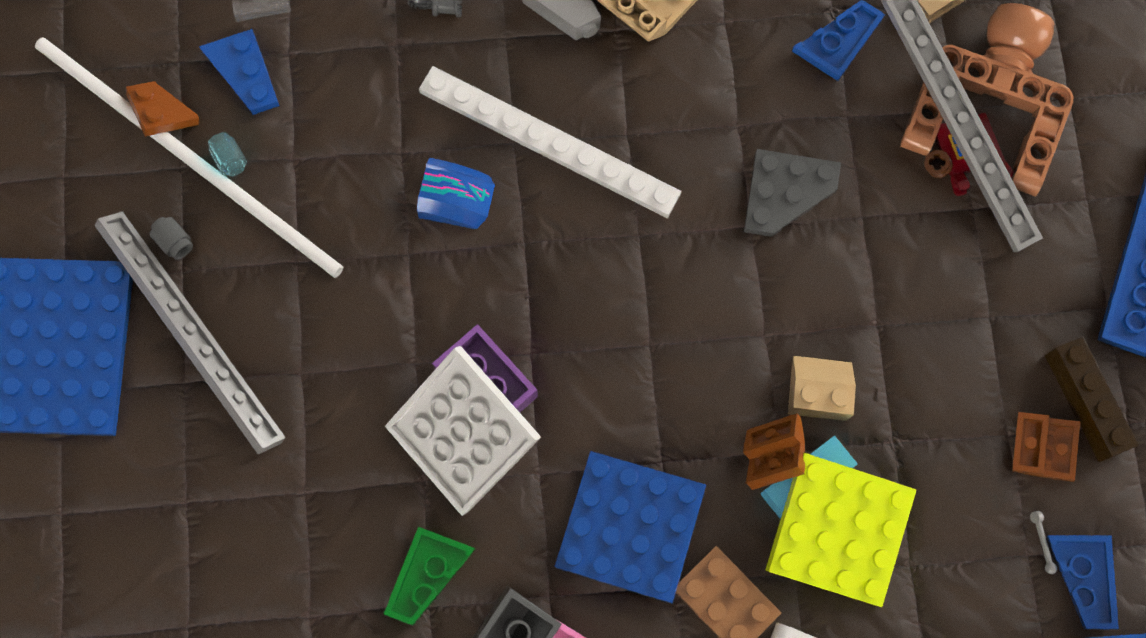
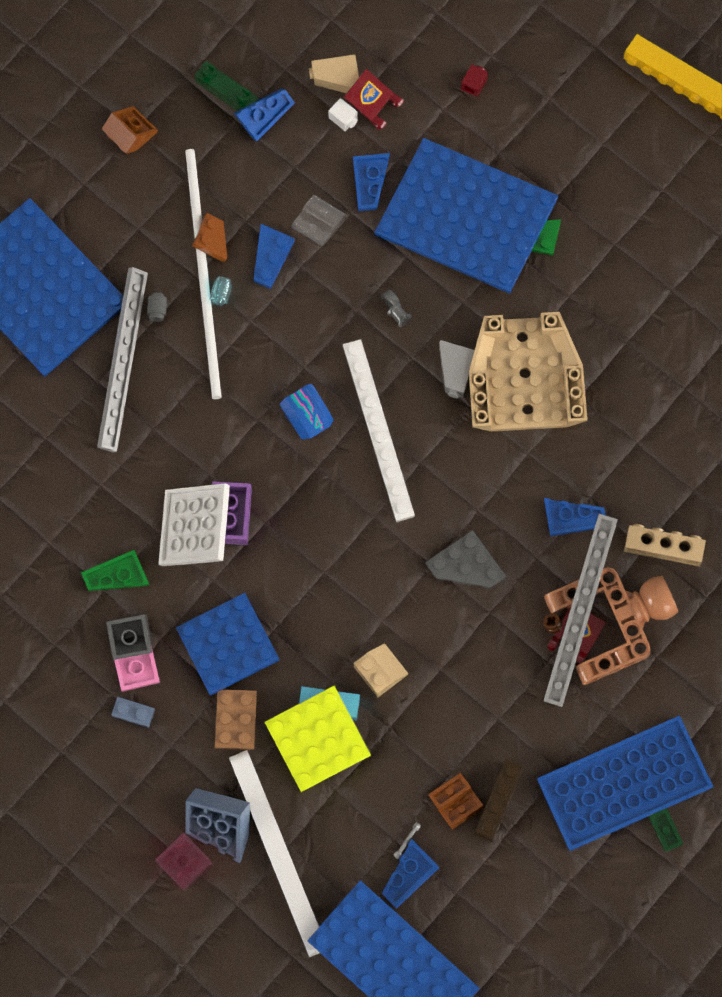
camera: 50 degrees right, 0 degrees up
dark orange slope [743,413,805,490] -> none

